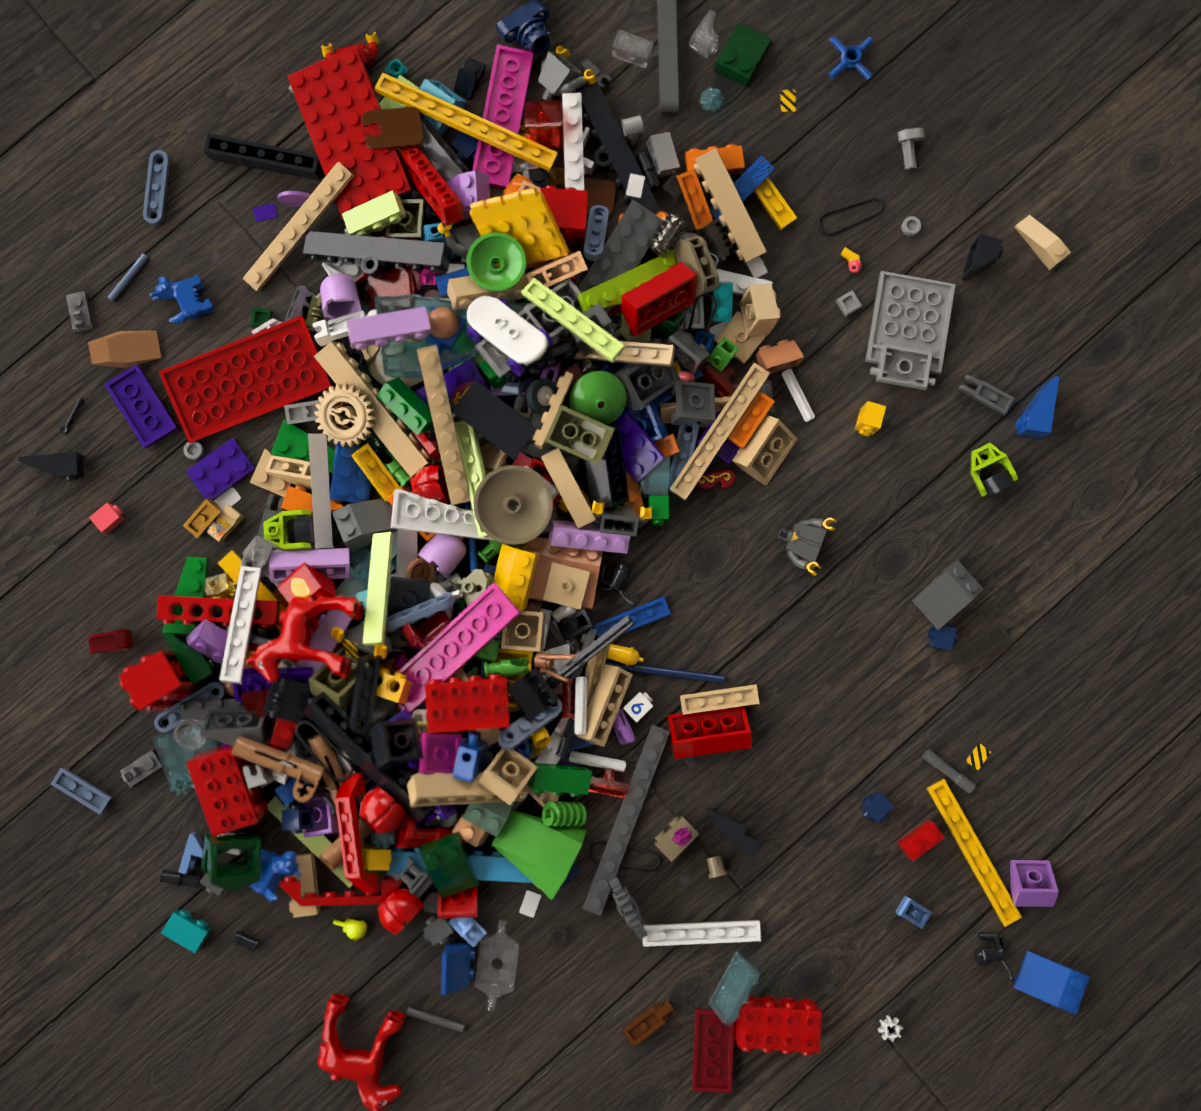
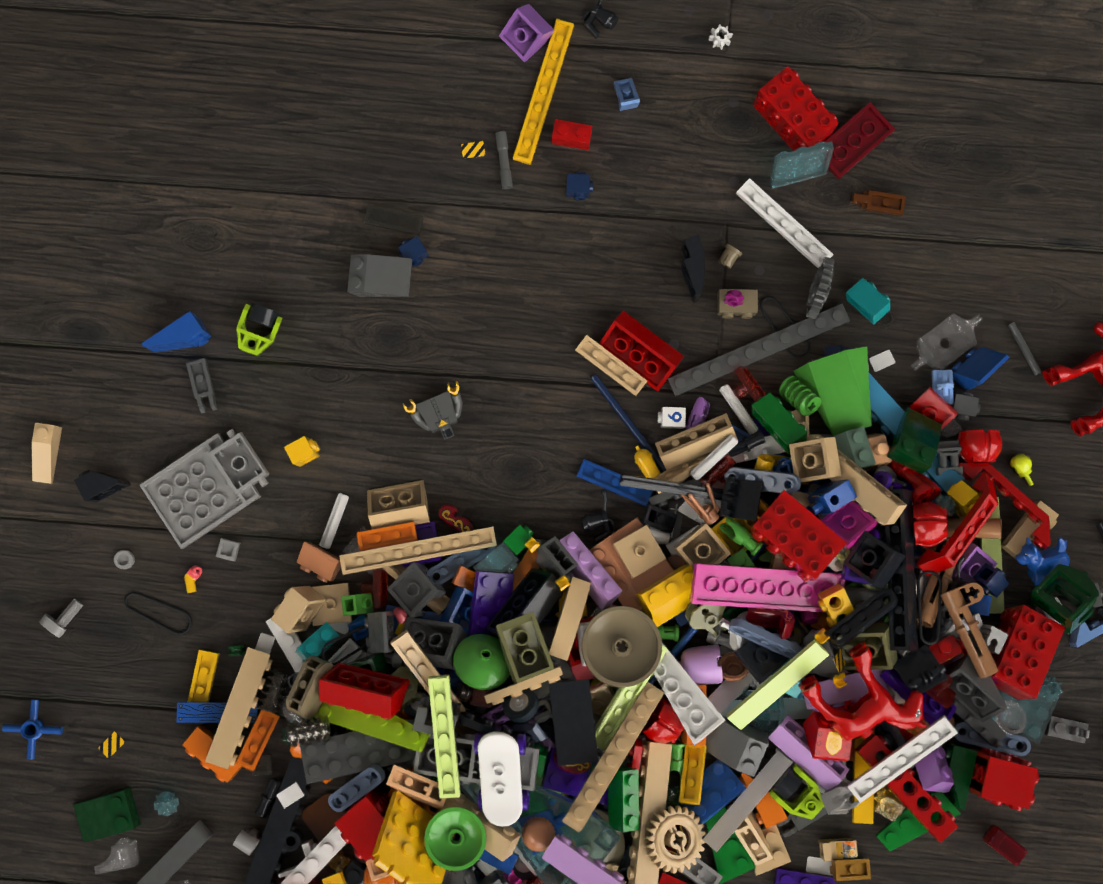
camera: 125 degrees left, 0 degrees up
light grey hinge [646,132,680,178] -> none
none -> dark green bush [227,644,246,657]
none -> teal brick [846,278,890,325]

